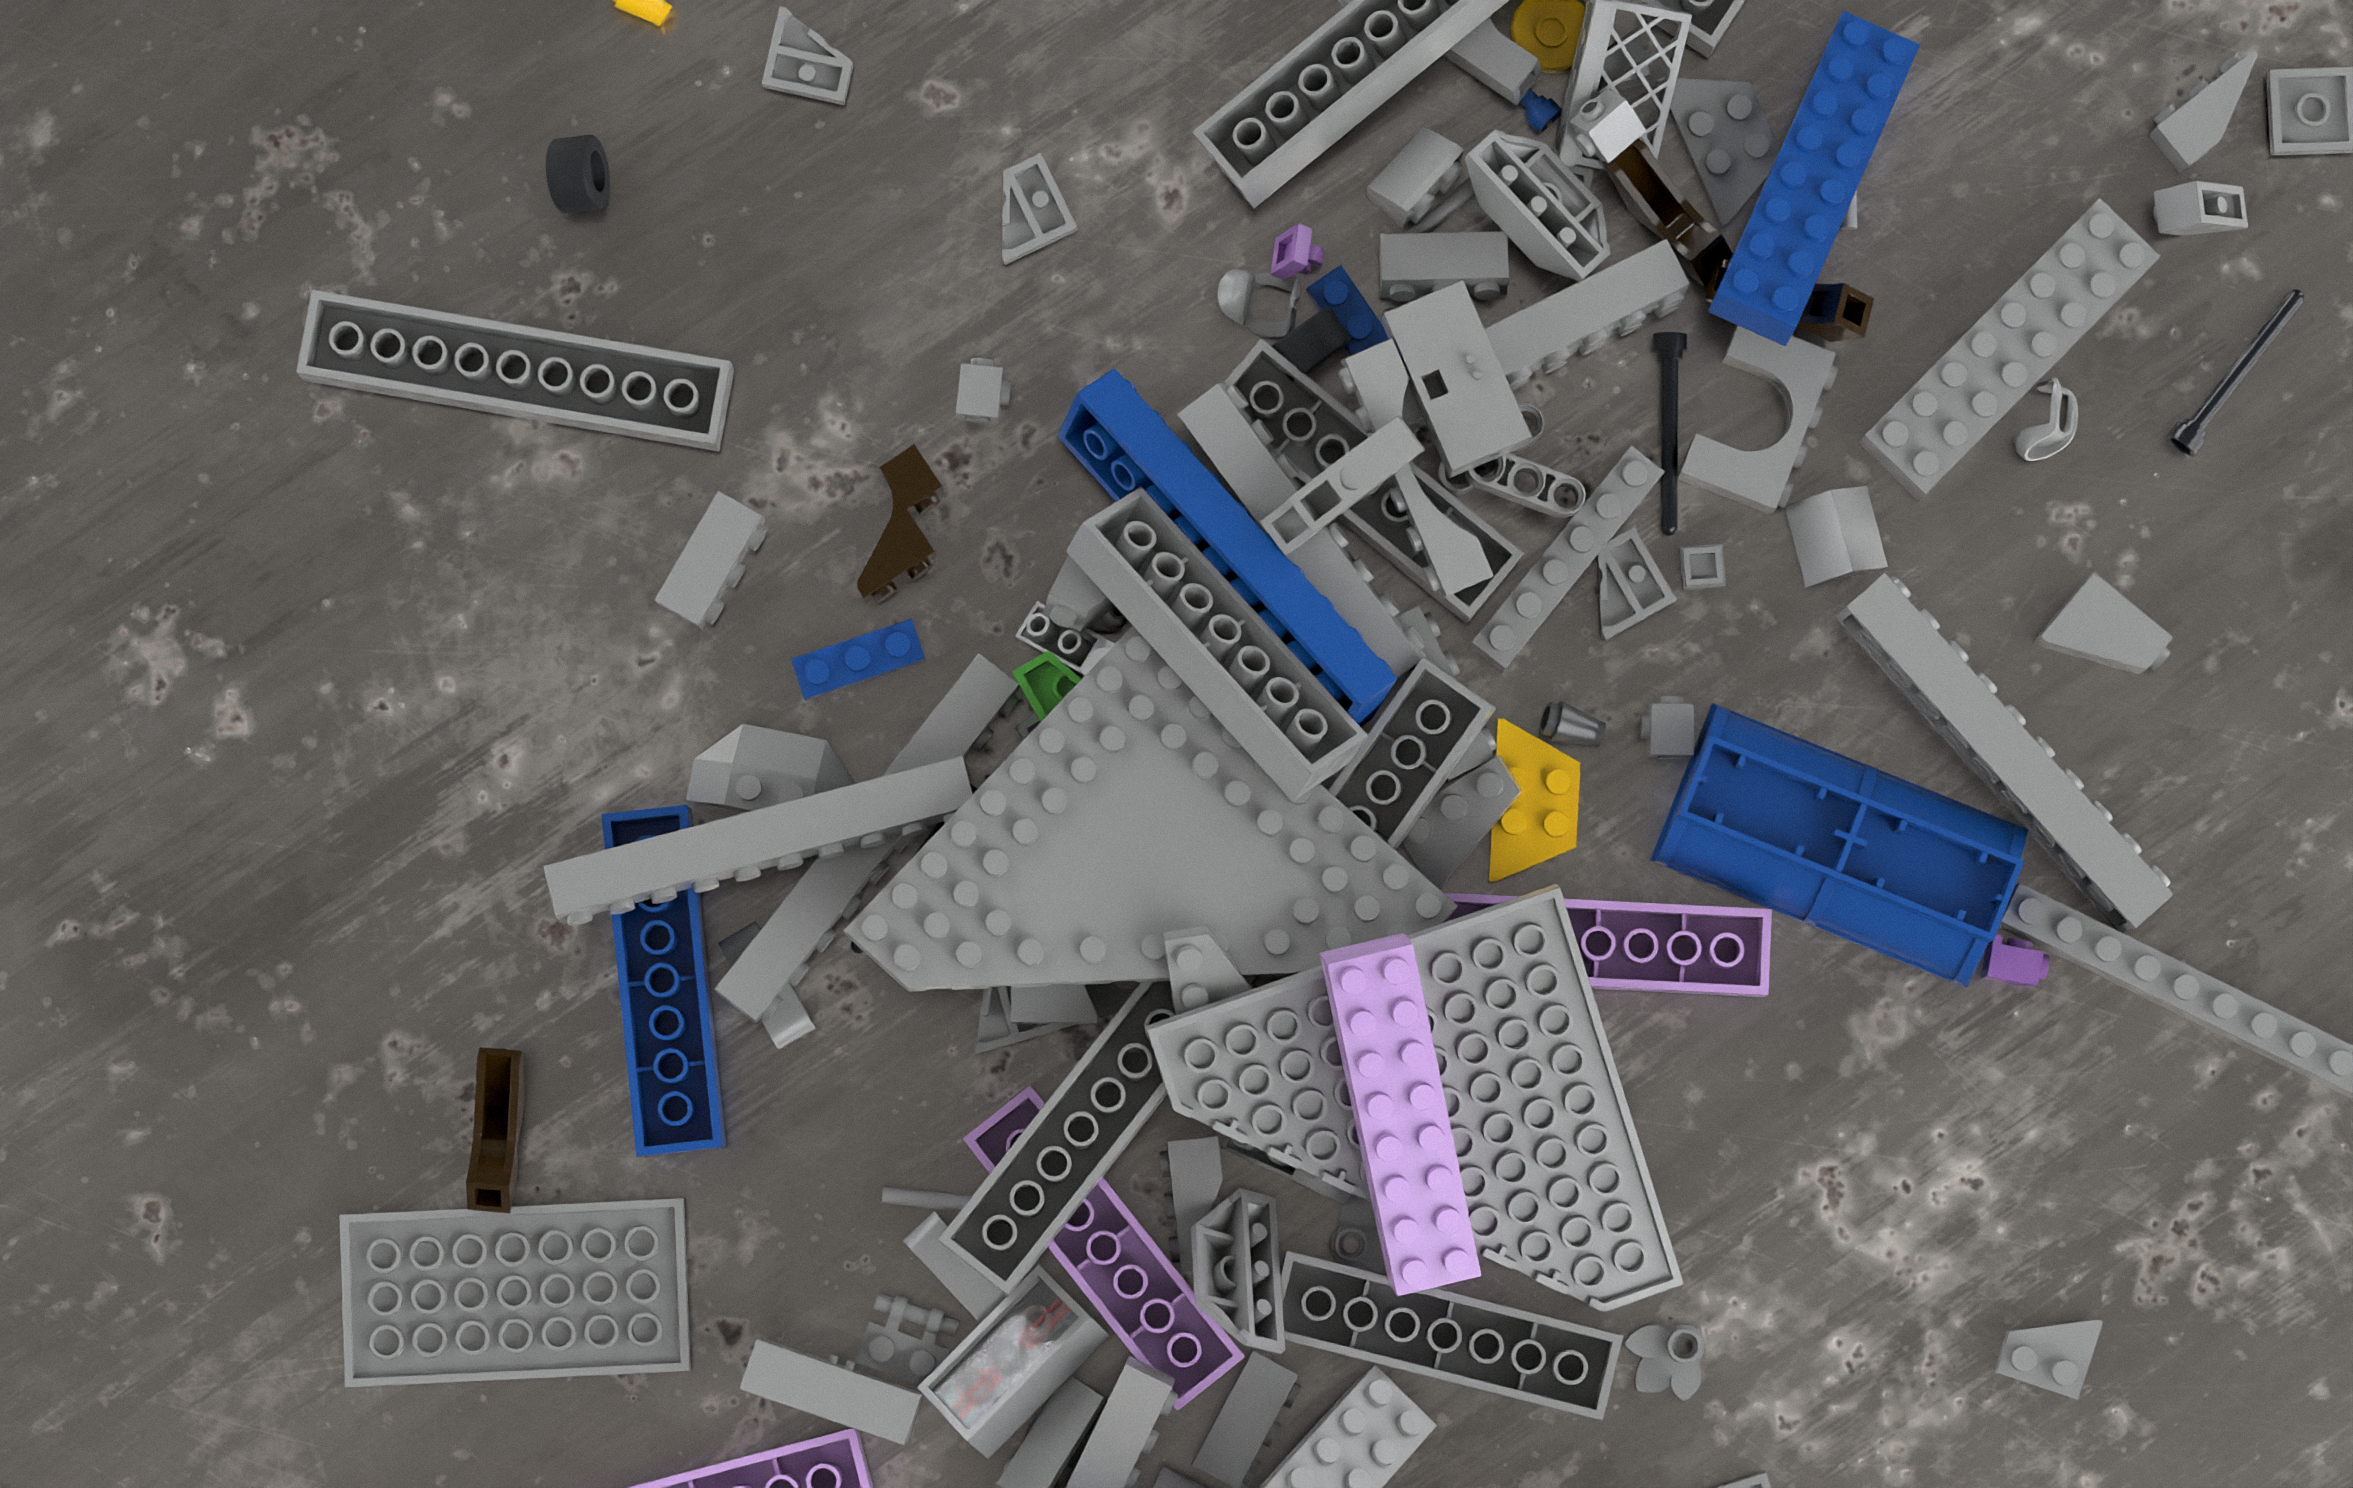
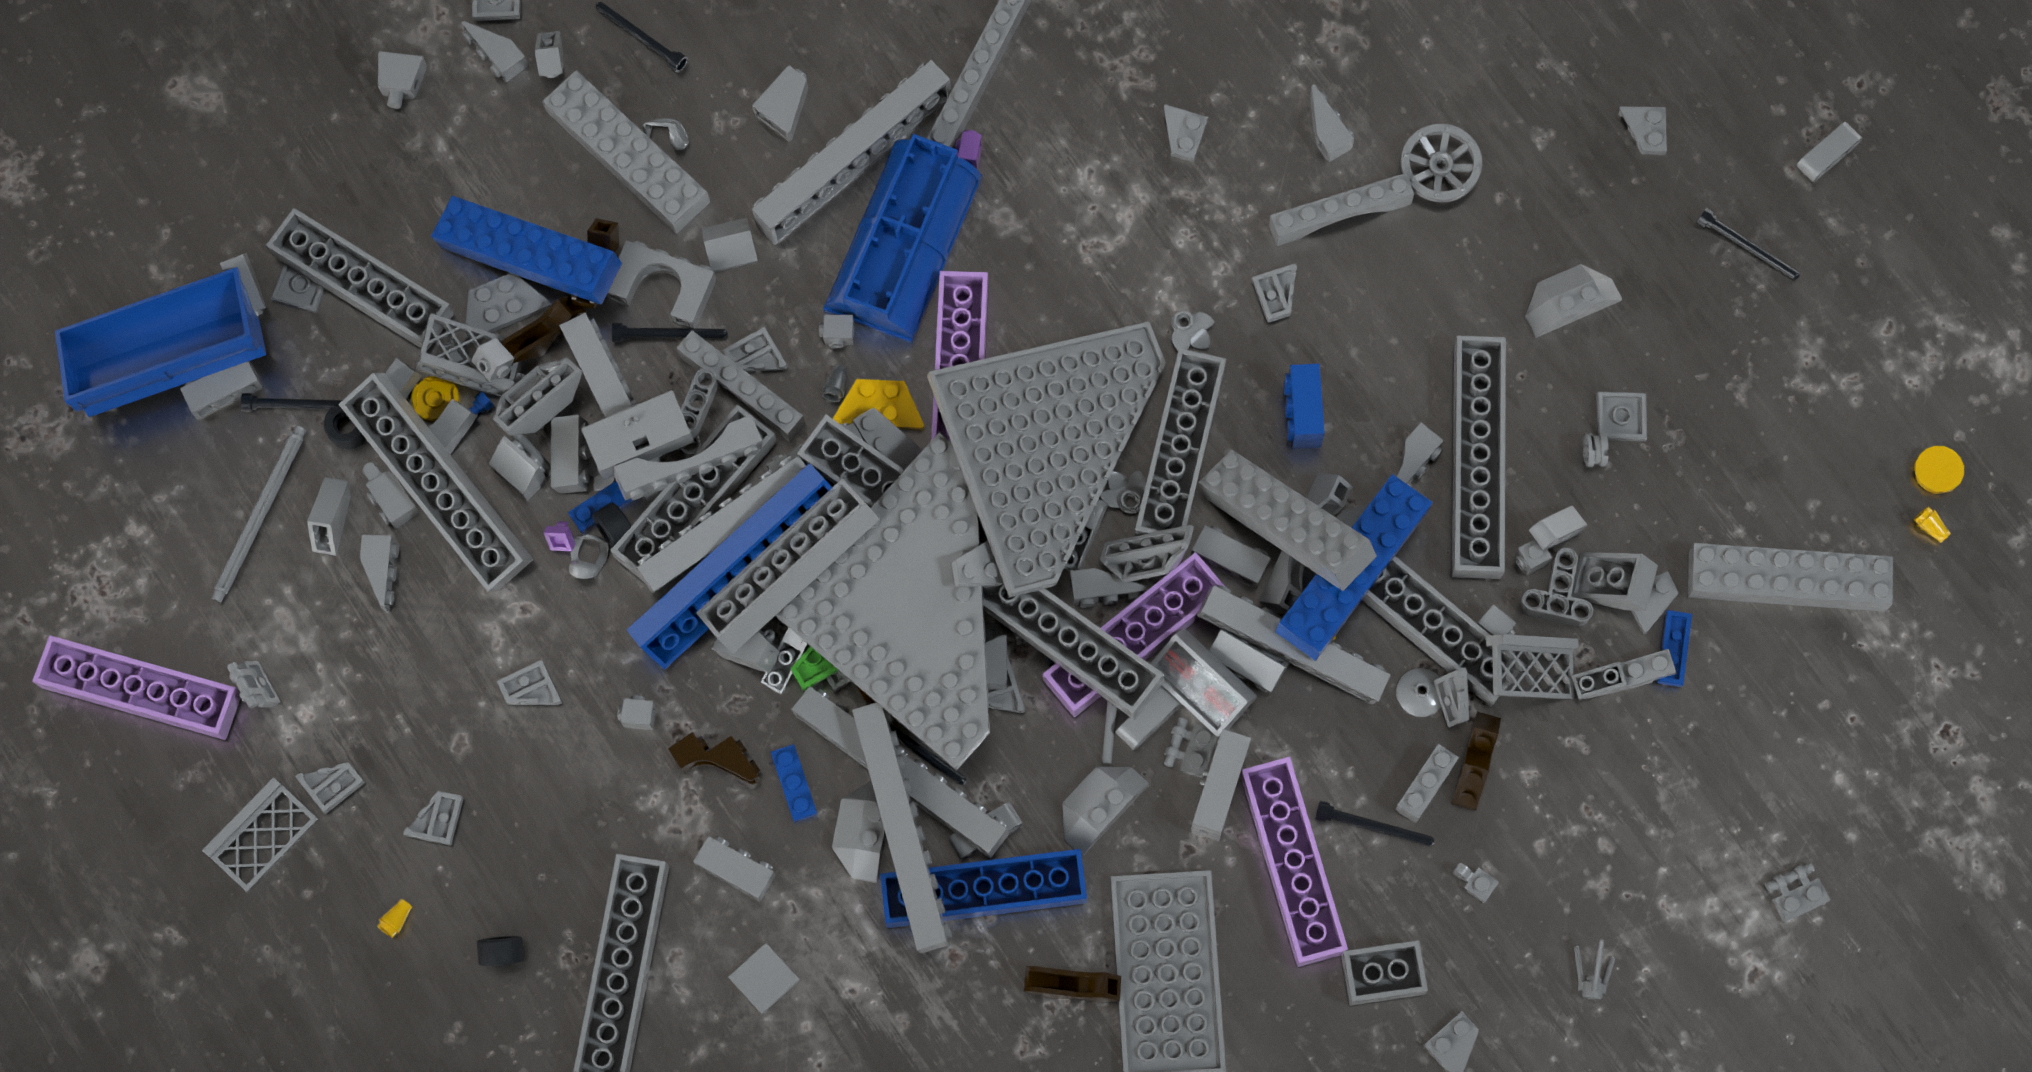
camera: 85 degrees left, 10 degrees down
light grey slope [1260,415,1425,556] -> none
lavender brick [1319,933,1481,1296] -> none
light grey tile [1679,544,1726,591] -> none
none -> light grey tile [728,943,800,1015]
none -> light grey wedge [1062,767,1150,857]

